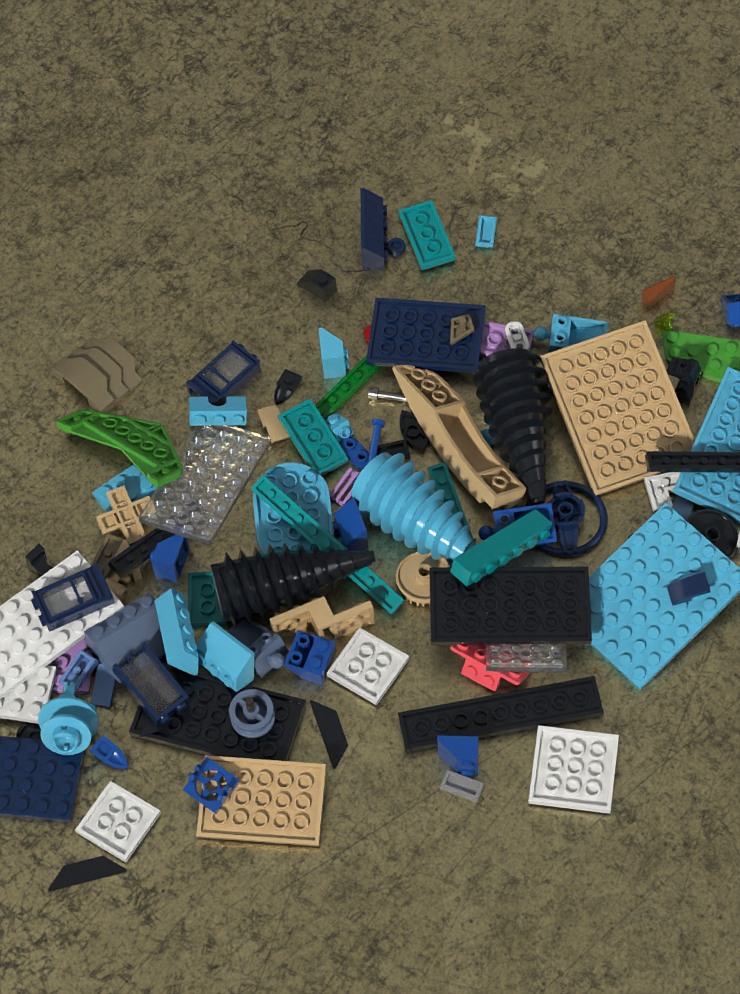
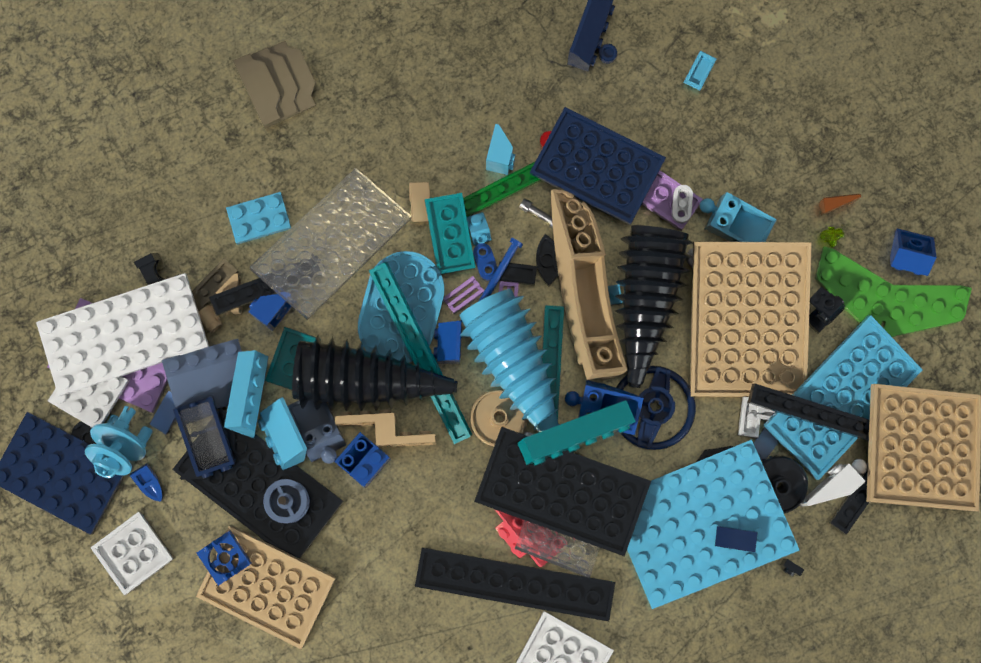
camera: 15 degrees right, 20 degrees up
dark blue door [31,563,115,632] -> none
black sticker [48,856,127,891] -> none
bright green wing [57,409,183,488] -> none
medium blue slope [59,649,100,692] -> none
tan plate [96,485,157,545] -> none
dark blue door [186,340,261,406] -> none
medium azure arch [188,396,247,426] -> none
black plate [274,369,302,405] -> none
black slope [297,269,337,302] -> none
black sticker [310,700,348,769] -> none
white plate [327,627,409,705] -> none
teal plate [398,200,456,271] -> none
blue slope [437,735,479,777] -> none
light grey tile [440,769,485,803] -> none
dark tan piece [450,314,475,345] -> none

